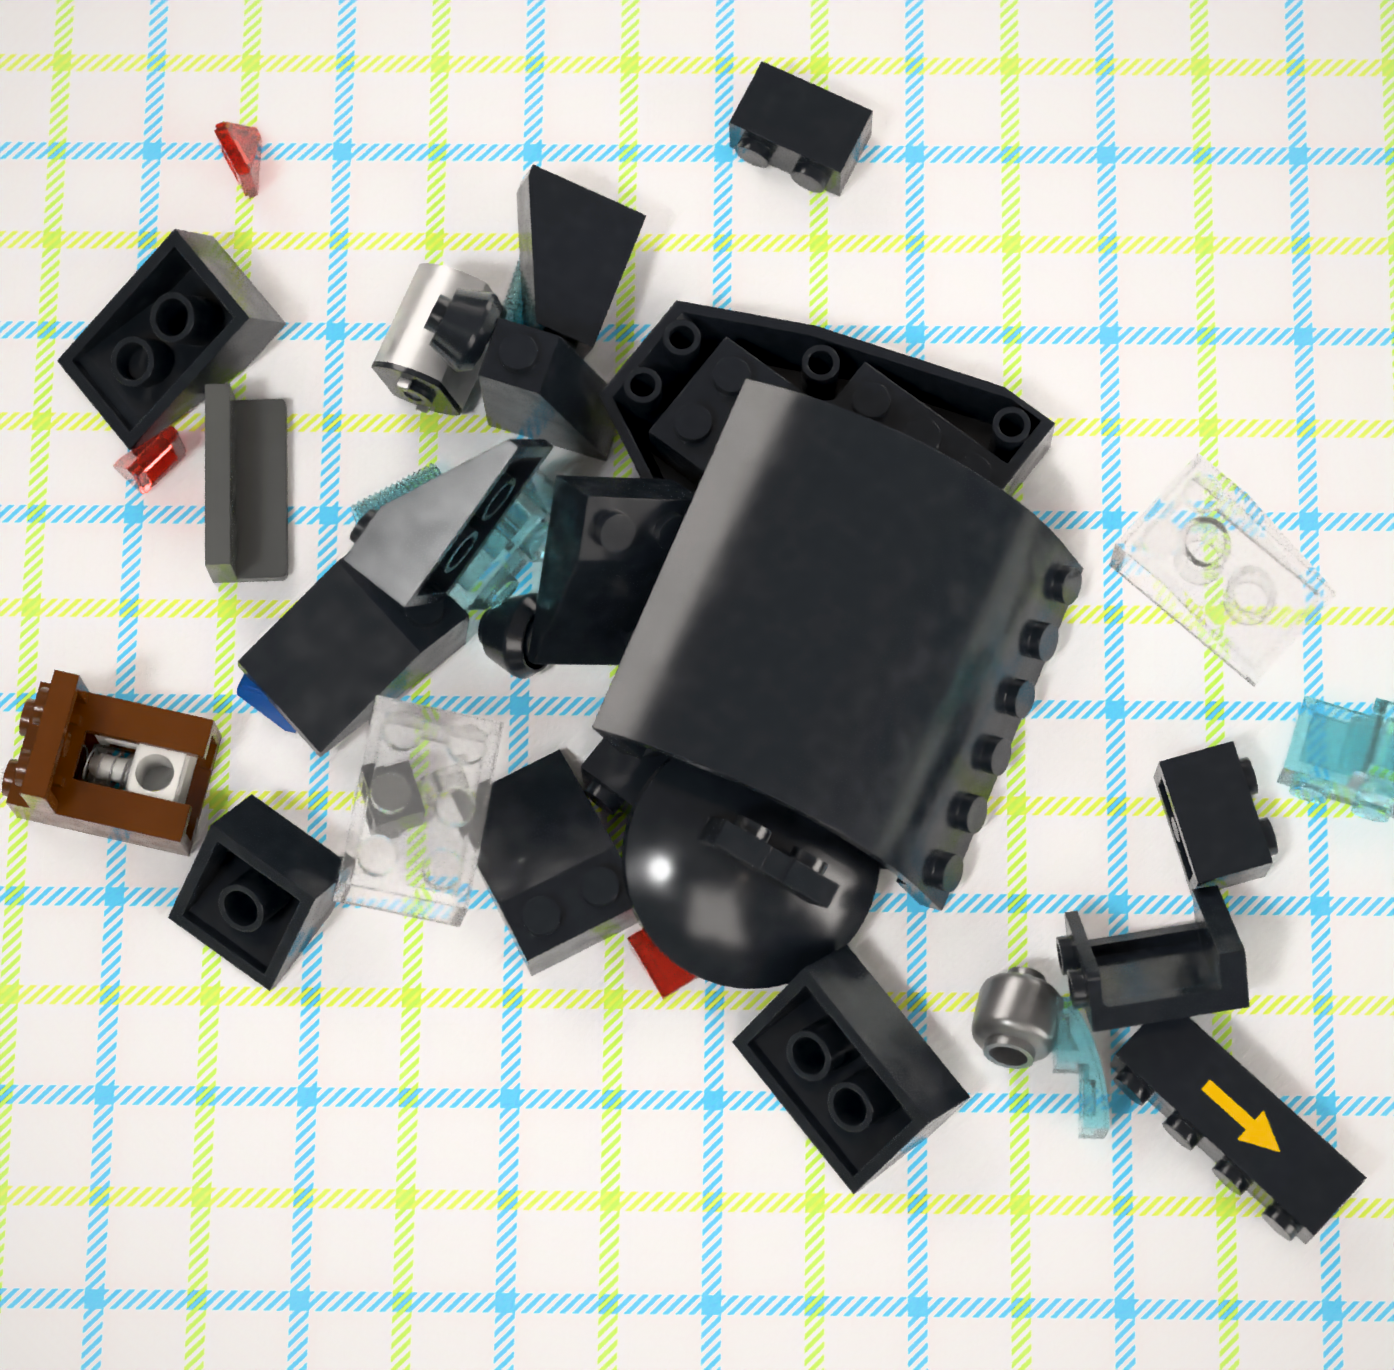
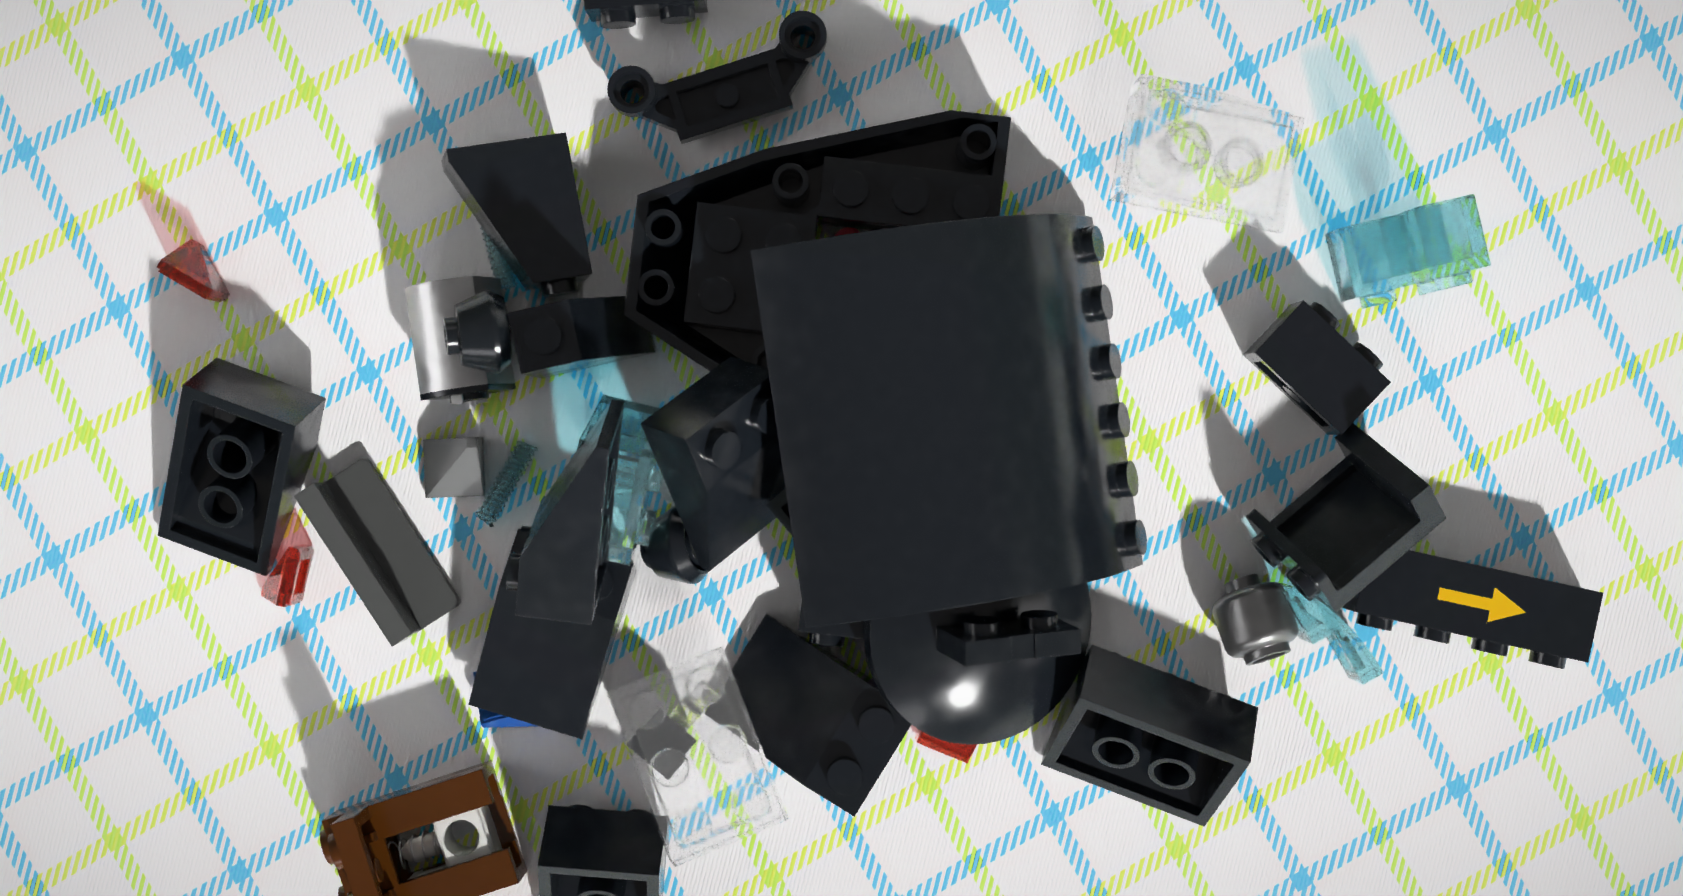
camera: 35 degrees left, 15 degrees up
none -> dark grey slope [423,437,486,498]
none -> black plate [607,11,827,144]

